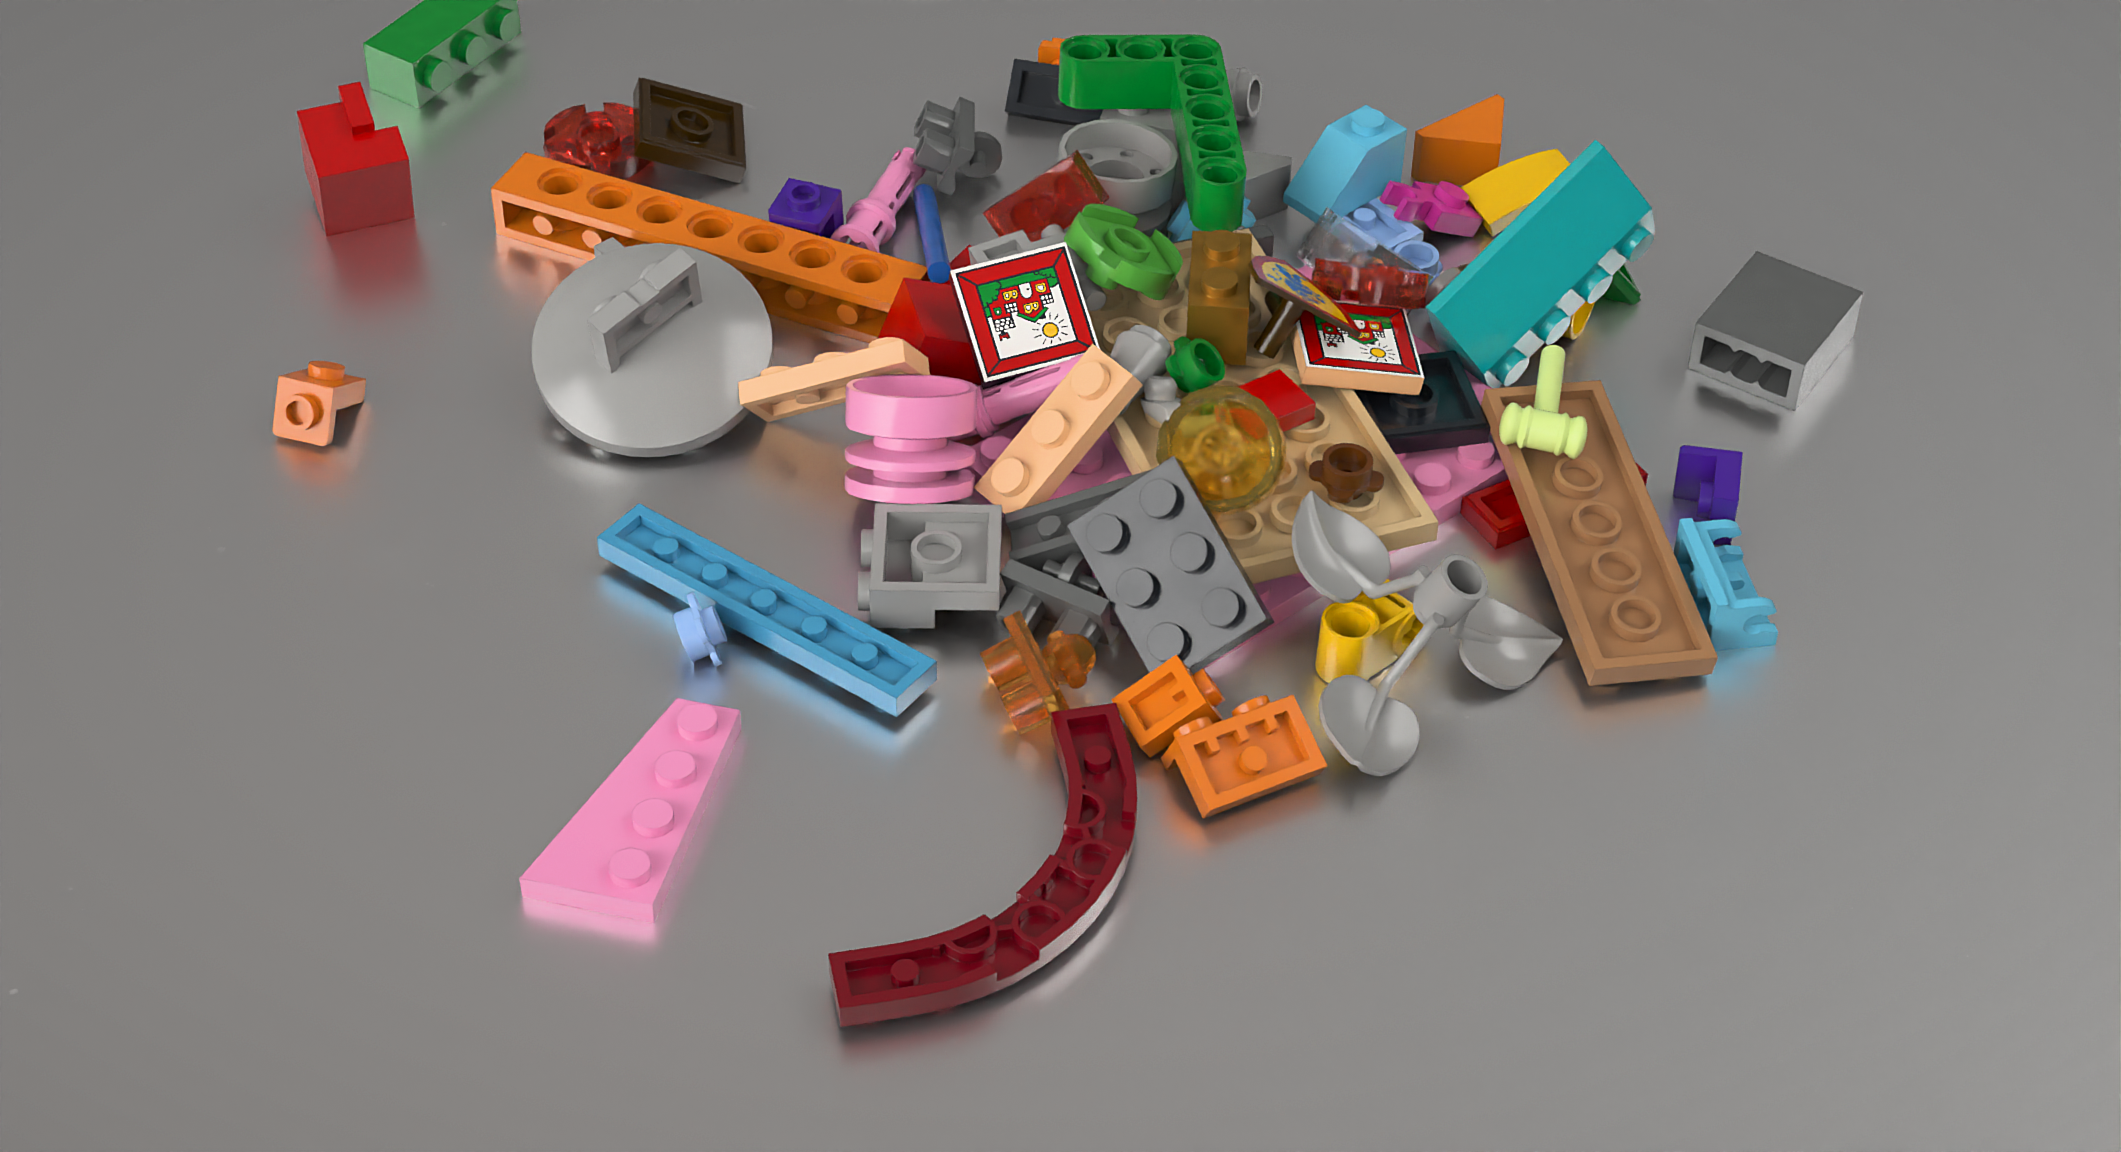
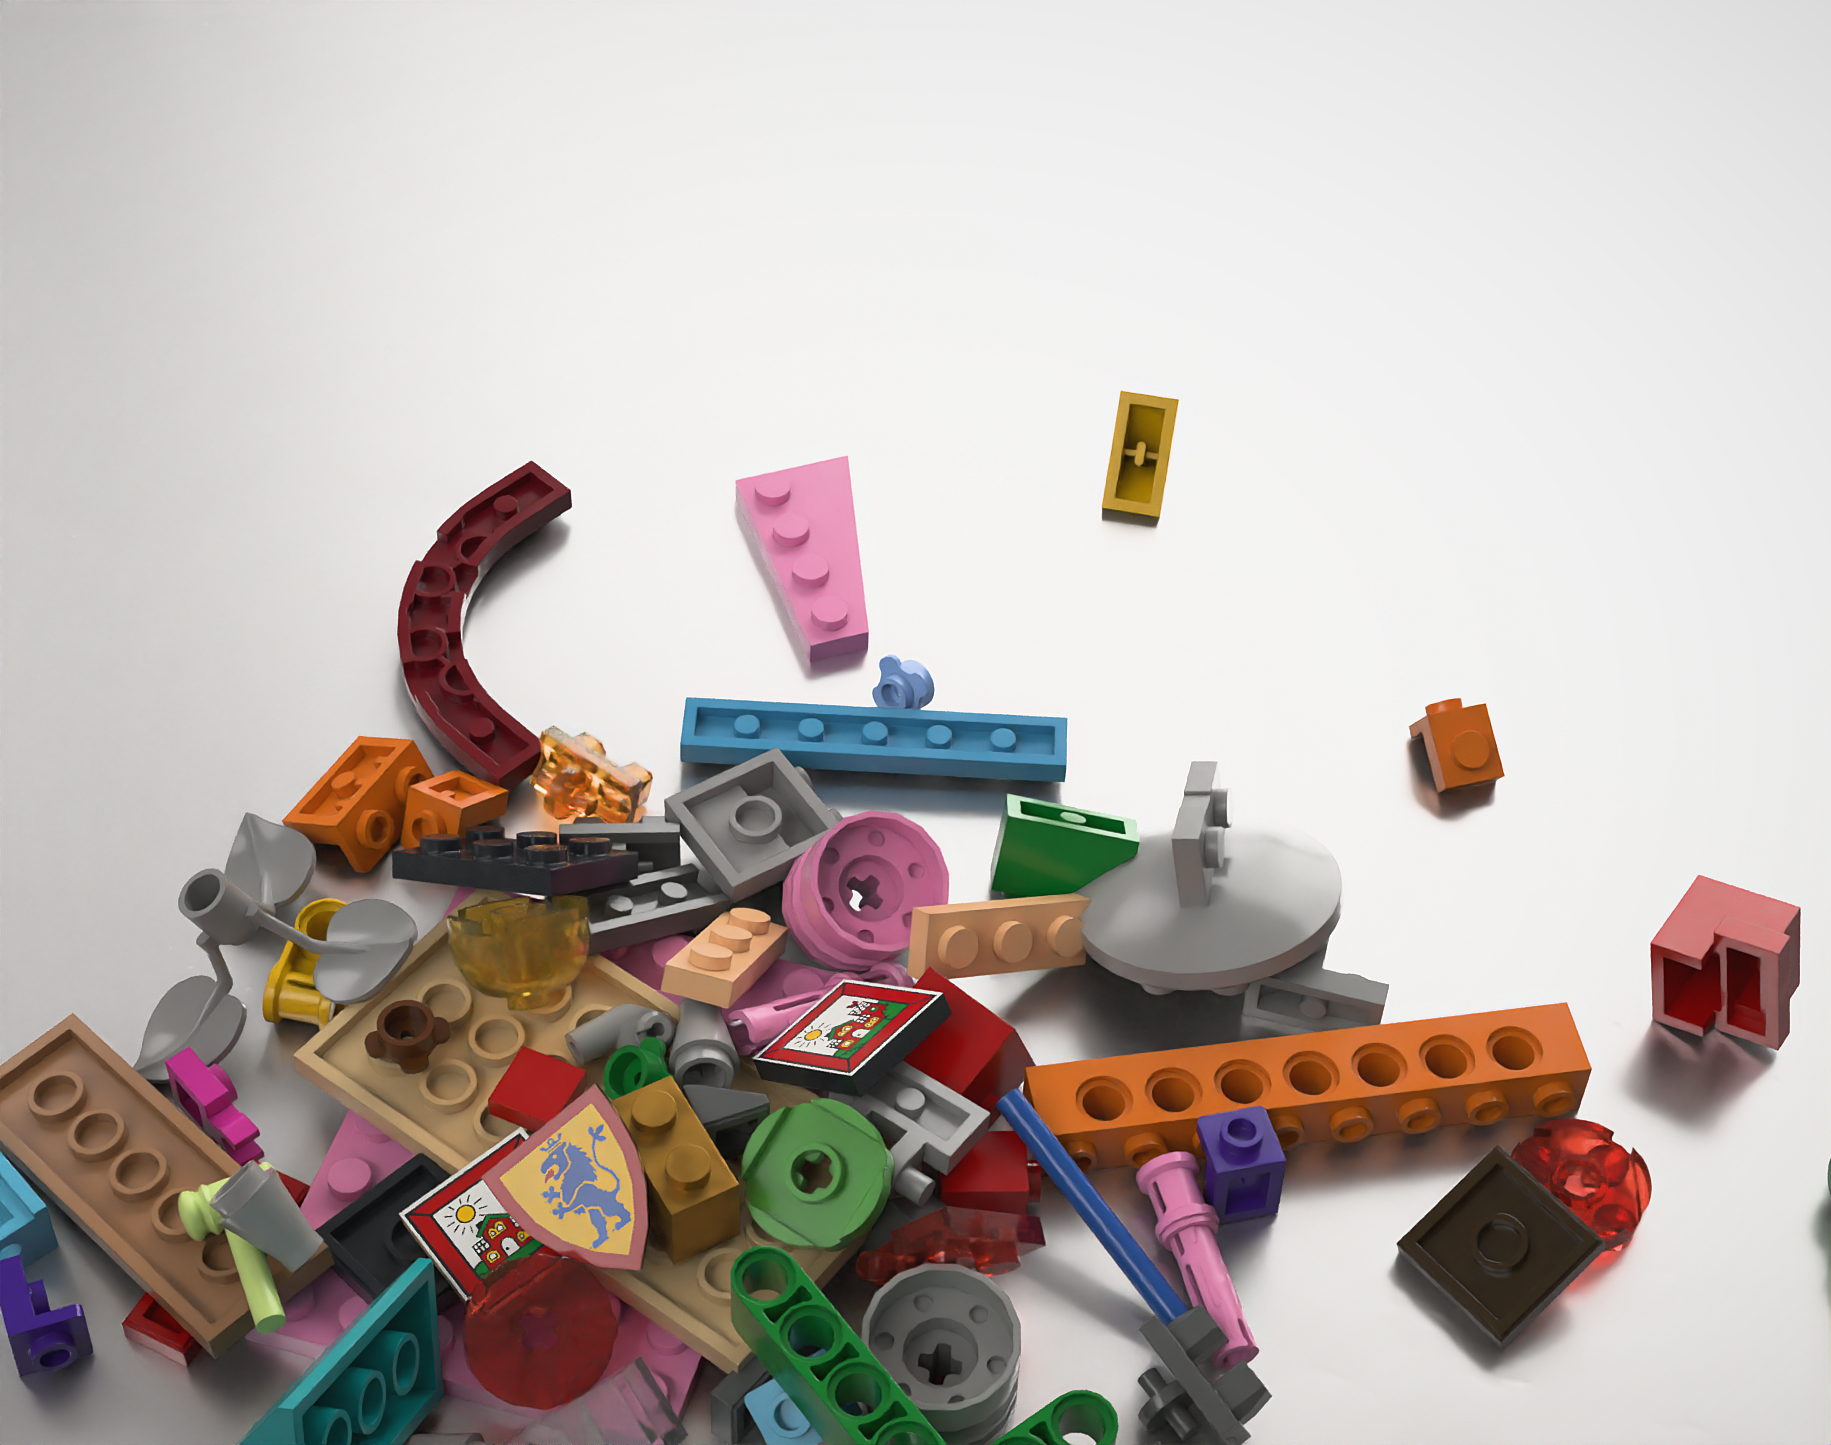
camera: 145 degrees right, 5 degrees up
none -> dark pink plate [165,1047,265,1167]
none -> light grey cone [209,1160,324,1272]
none -> dark grey slope [682,1085,770,1161]
none -> green slope [990,794,1140,899]
none -> yellow slope [1101,390,1179,517]

